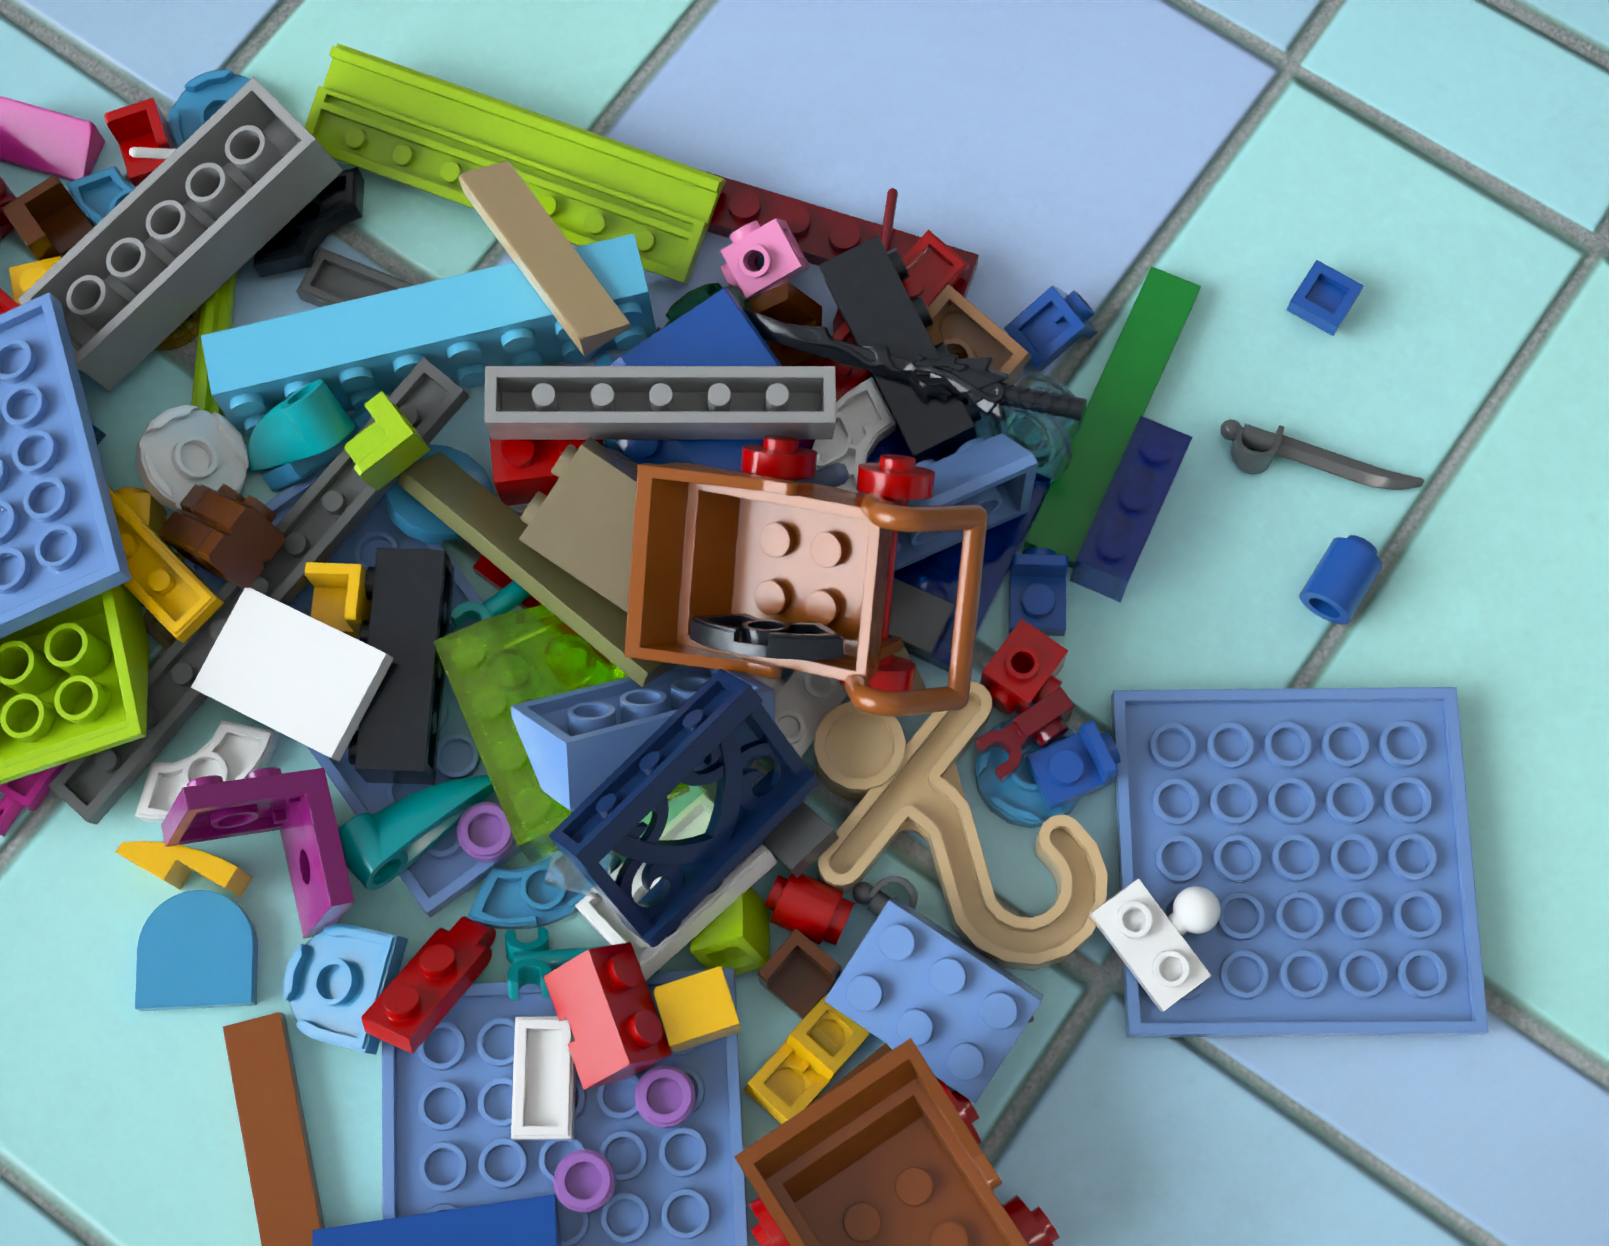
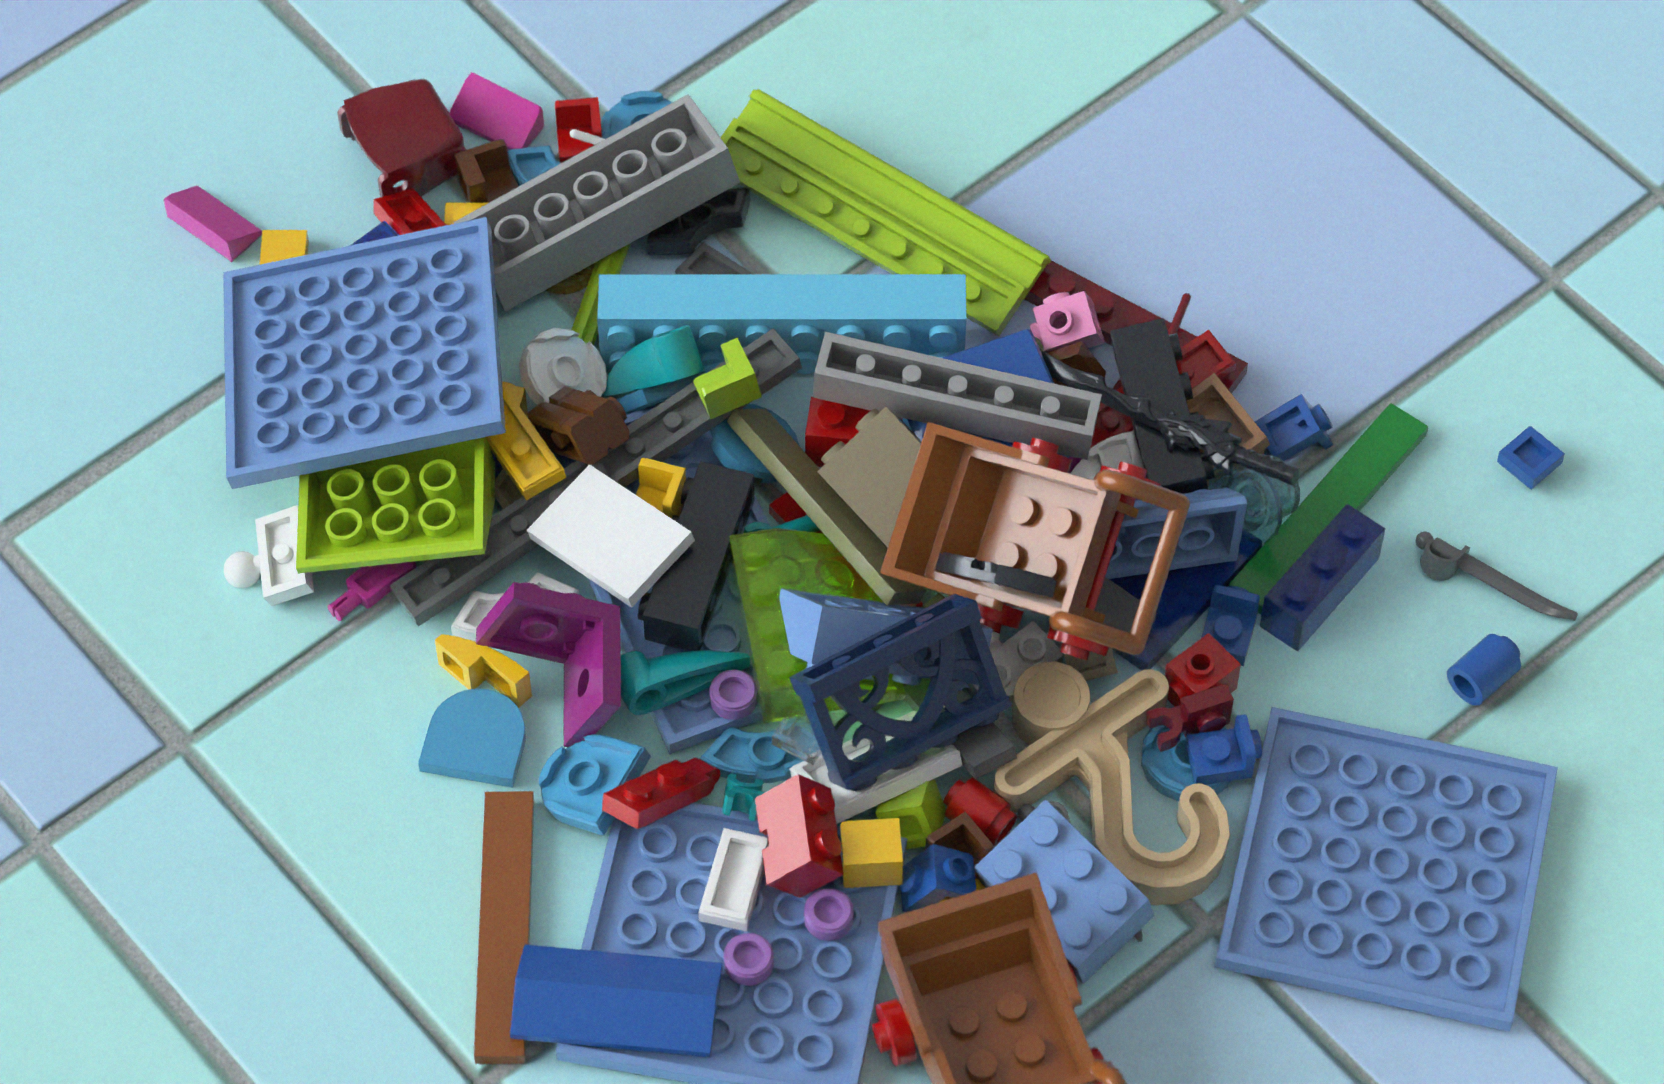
camera: 10 degrees right, 15 degrees down
tan slope [458,161,631,357] -> none
white plate [1089,878,1221,1012] -> none
none -> blue bracket [899,844,976,913]

